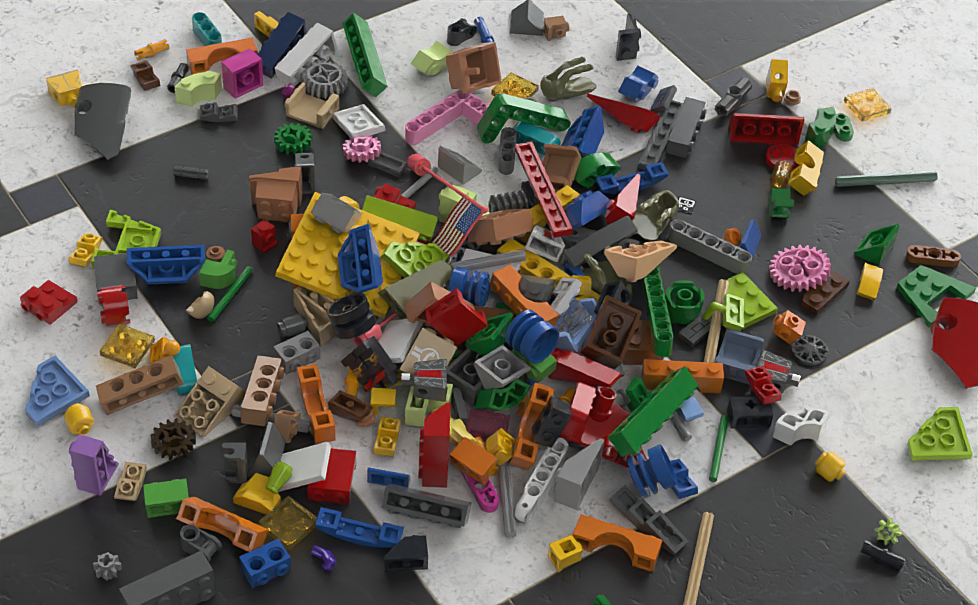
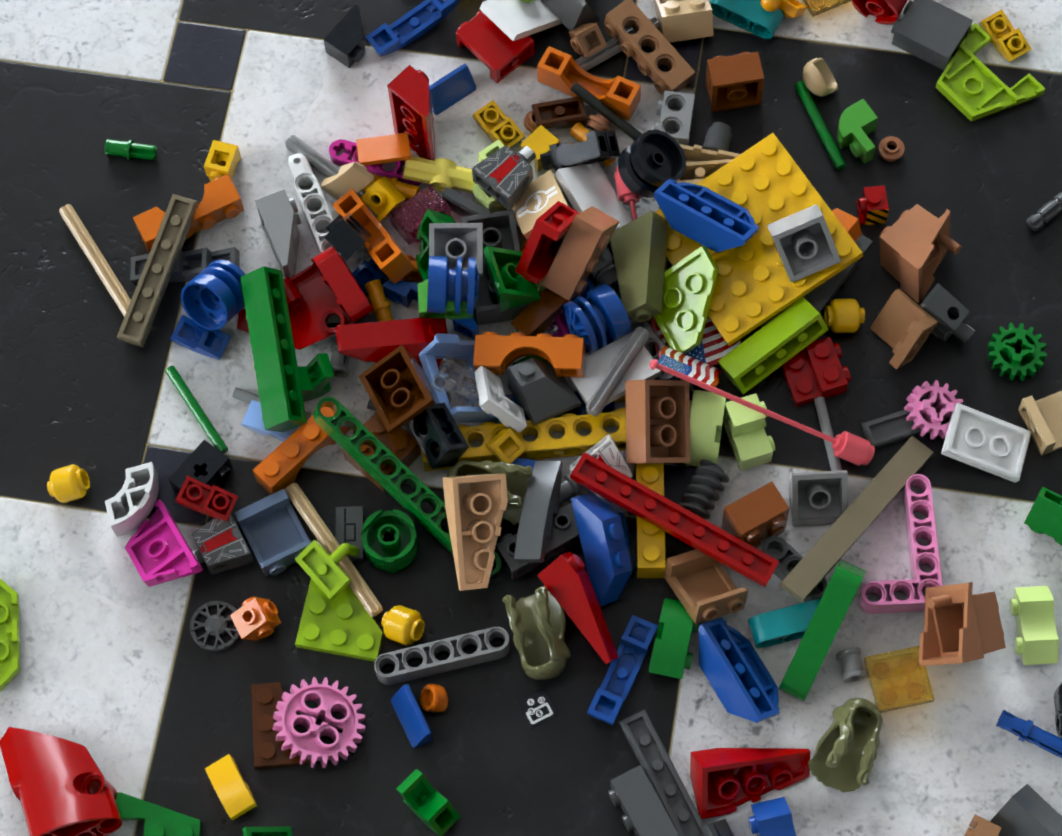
camera: 140 degrees right, 20 degrees up
blue wedge [127,245,205,284] -> none
dark grey brick [381,484,472,528] -> none
none -> dark tan tile [117,194,199,347]
none -> dark pink wing [125,499,203,587]
none -> tan slope [320,162,375,200]
none -> yellow head [381,605,425,645]
none -> pearl dark grey bar [570,82,642,141]
none -> nougat plate [587,113,611,131]
none -> dark orange brick [705,52,764,112]
none -> dark orange brick [722,481,790,548]
none -> dark tan tile [780,436,934,603]
none -> medium nougat bracket [870,289,938,370]

